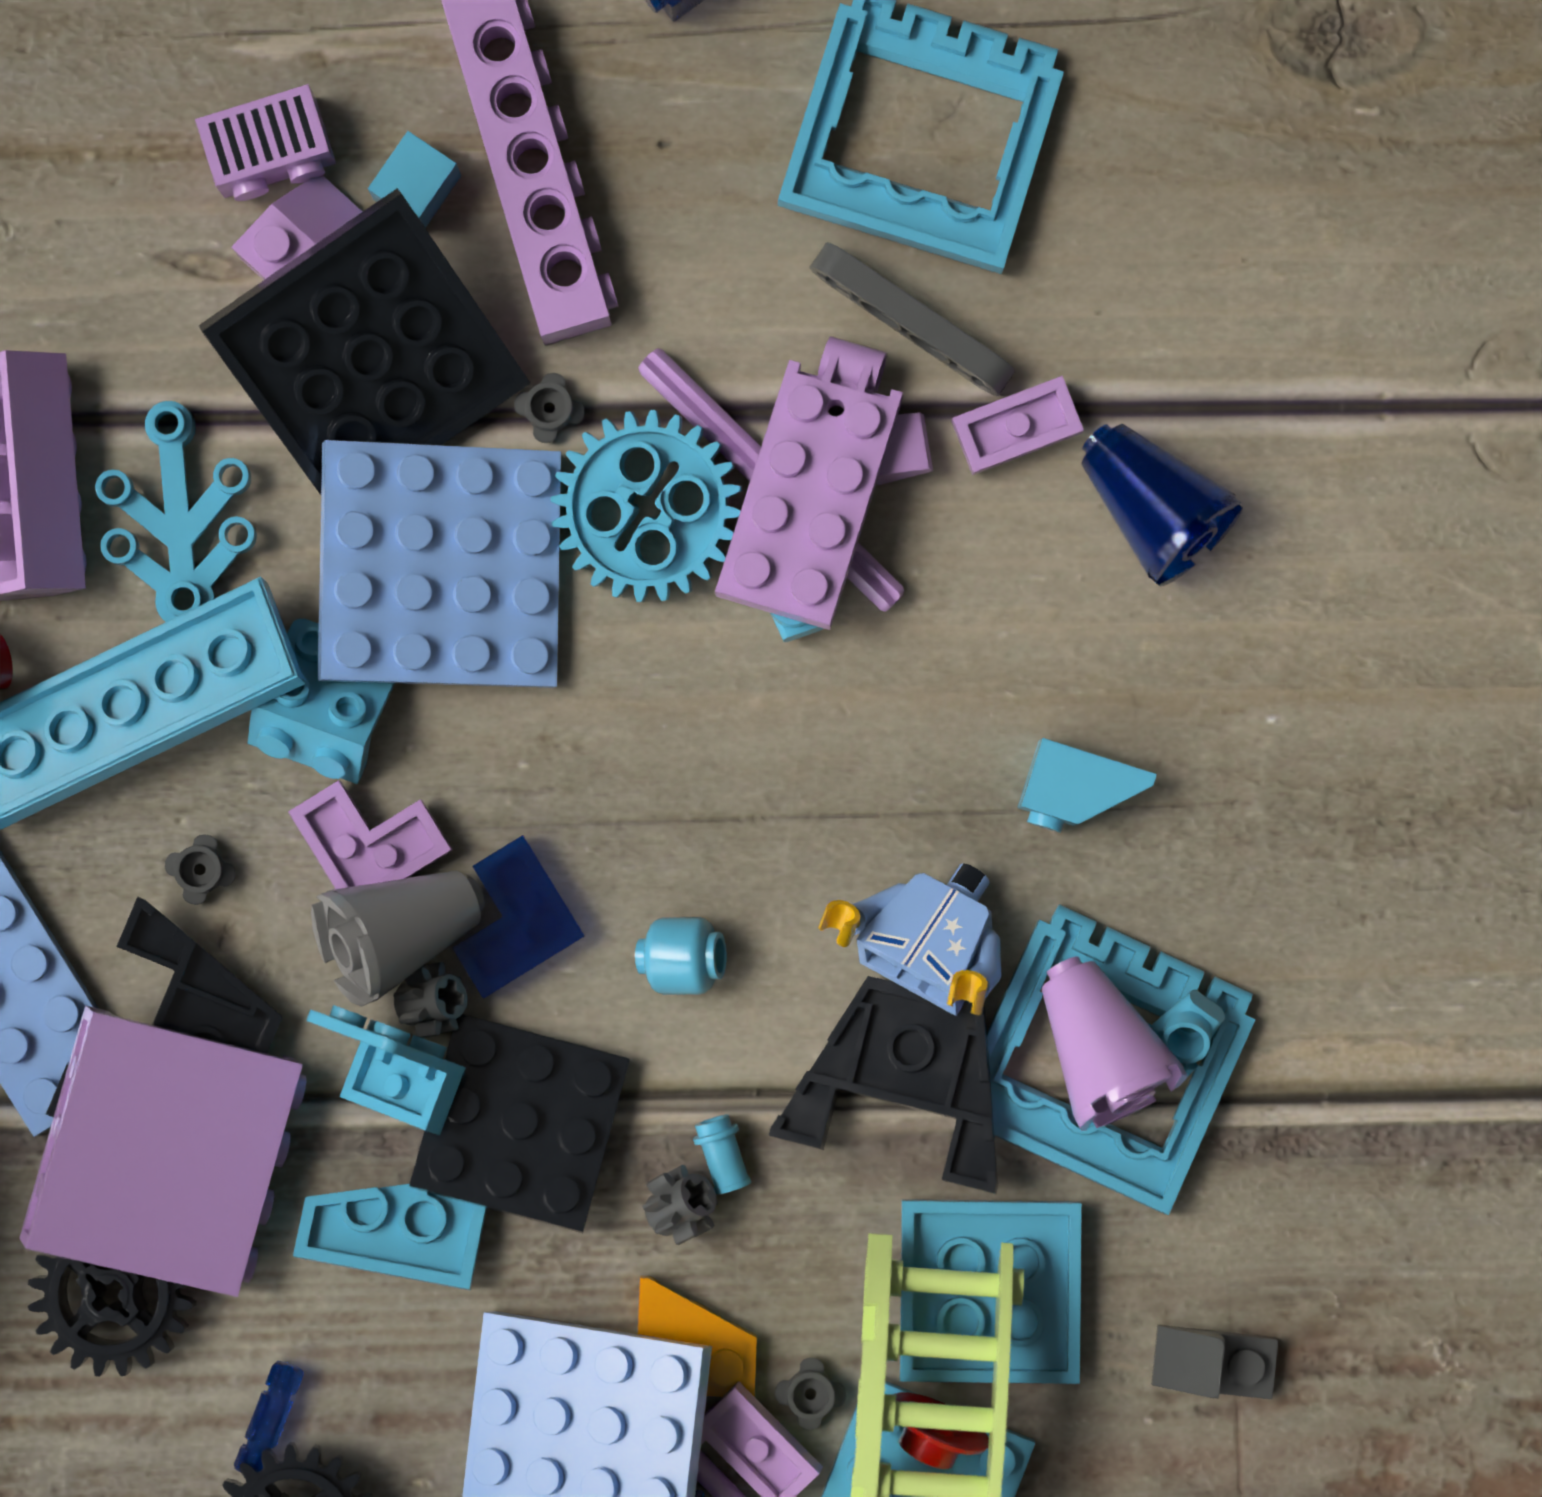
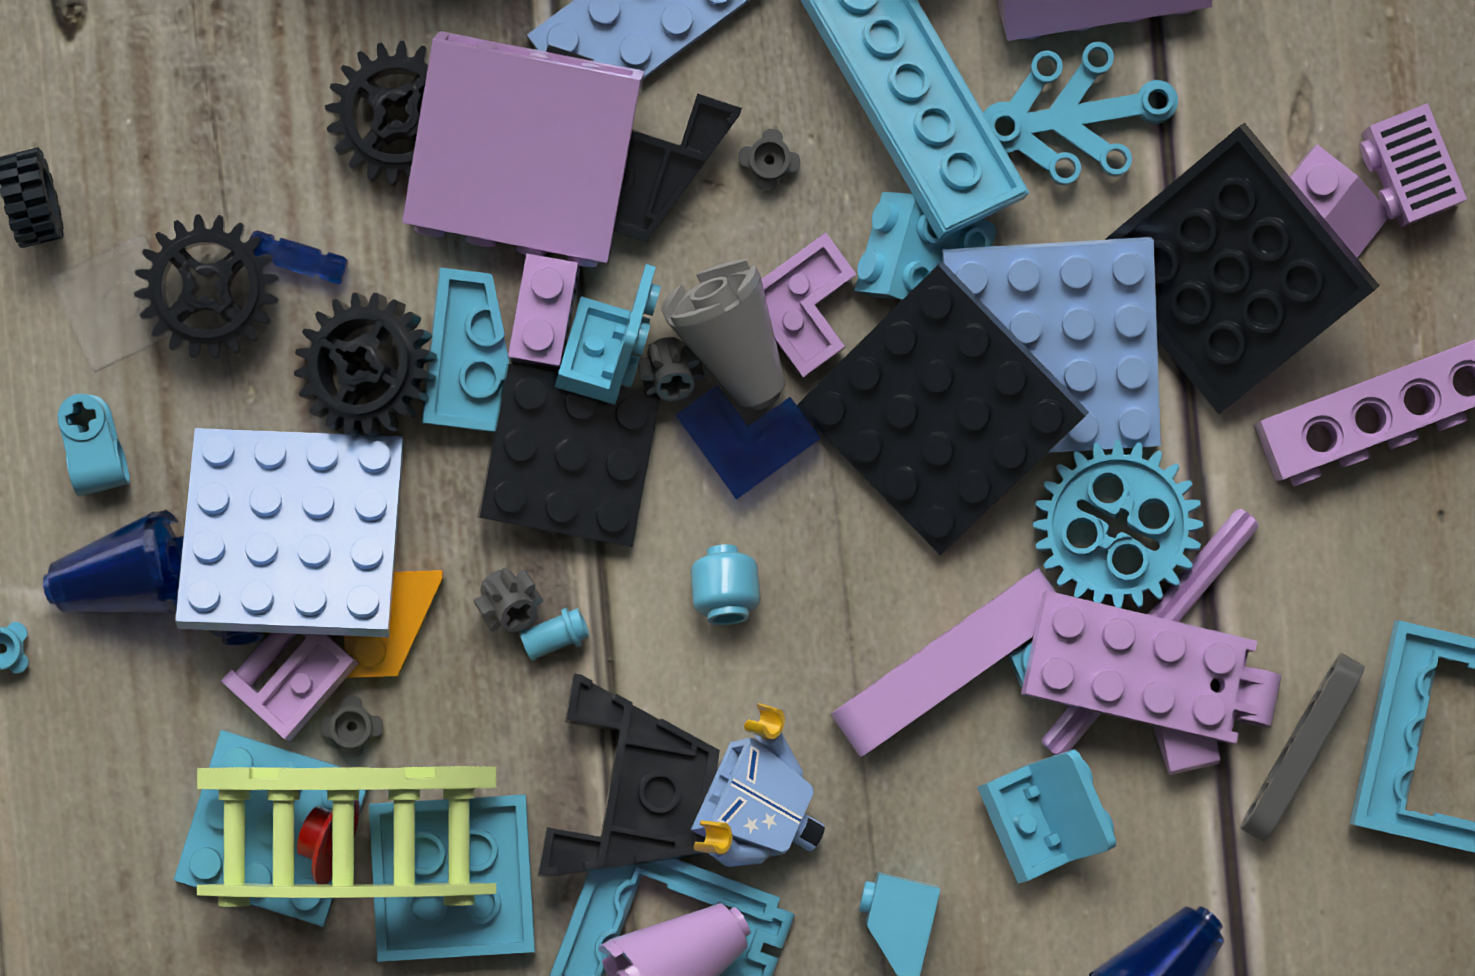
camera: 85 degrees right, 0 degrees up
medium azure brick [368,131,462,228] -> none
dark grey plate [514,373,584,443] -> none
lavender plate [951,376,1084,476] -> none
none -> black gear [294,292,437,437]
none -> lavender brick [508,254,580,370]
none -> black plate [795,262,1089,556]
none -> lavender beam [830,568,1056,757]
none -> medium azure bracket [977,750,1116,884]

